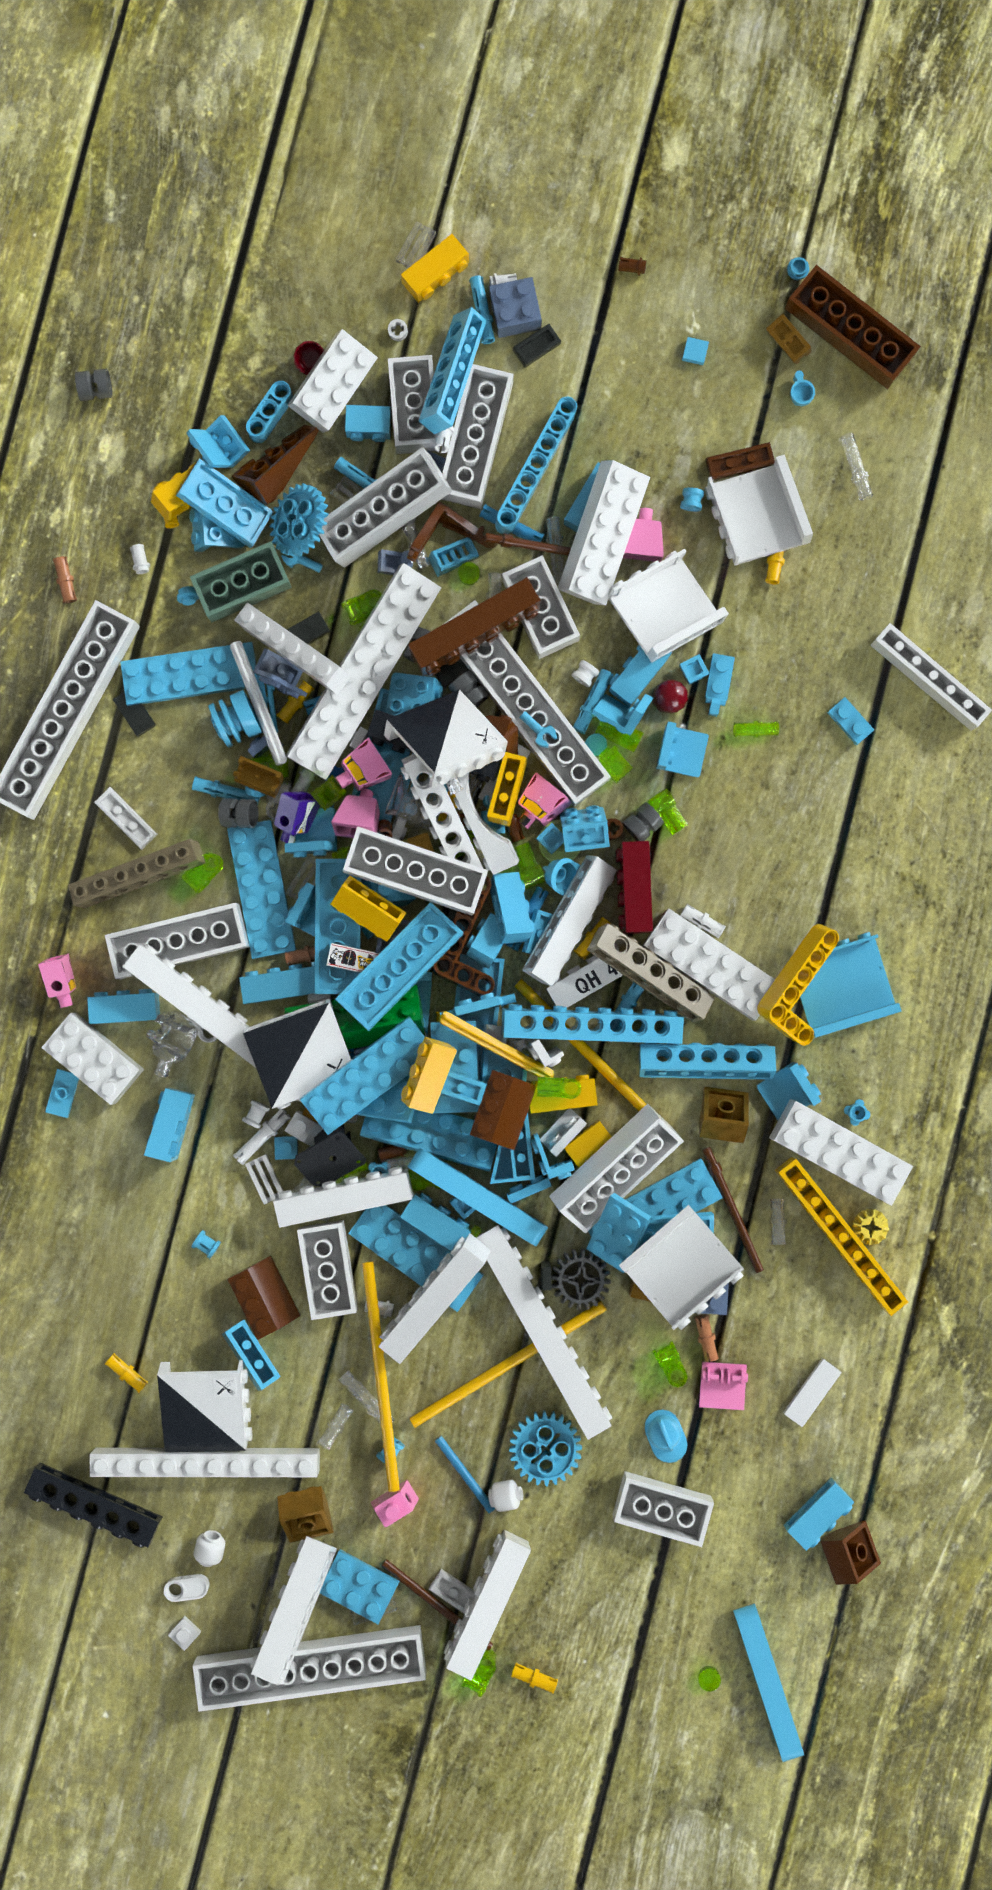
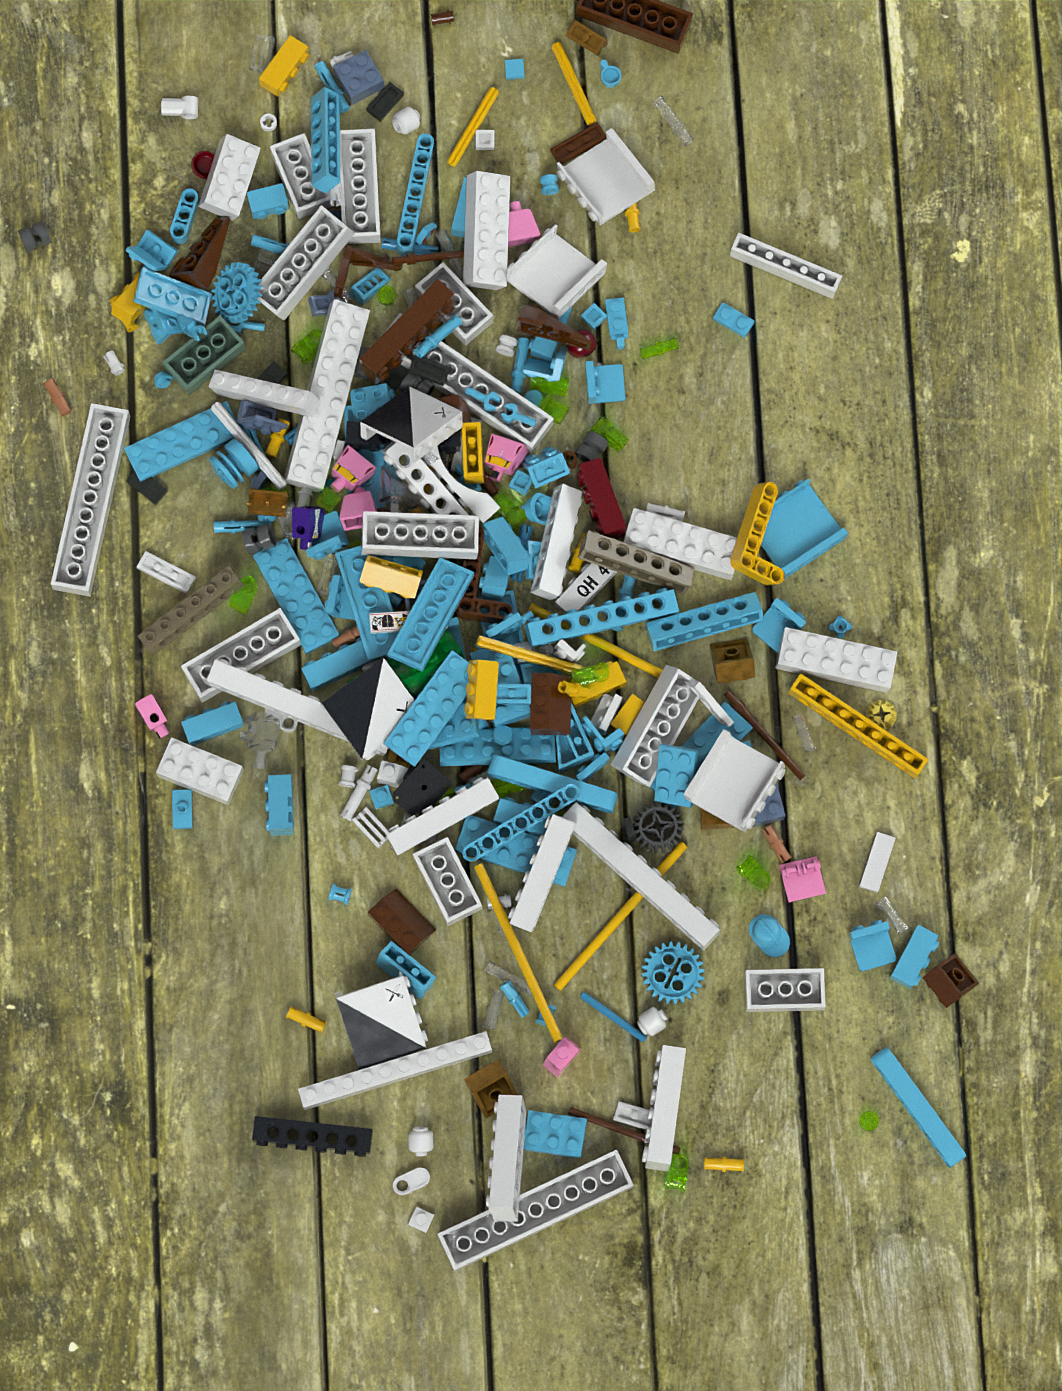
camera: 20 degrees left, 10 degrees down
none -> white piece [161,96,199,119]
none -> medium azure plate [176,314,207,341]
none -> white head [392,107,421,134]
none -> pearl dark grey tile [409,355,451,386]
none -> medium azure pin [413,314,462,359]
none -> medium azure tile [415,222,437,245]
none -> yellow axle [447,87,499,167]
none -> medium azure beam [462,784,580,862]
none -> white plate [476,130,494,150]
none -> medium azure tile [493,725,513,745]
none -> medium azure axle [499,980,530,1017]
none -> medium azure bar [501,403,537,427]
none -> reddish brown wedge [517,305,592,350]
none -> yellow axle [552,42,596,125]
none -> yellow pin [558,681,590,699]
none -> white tile [687,679,734,727]
none -> medium azure bracket [848,920,896,971]
none -> clear pin [876,897,909,935]

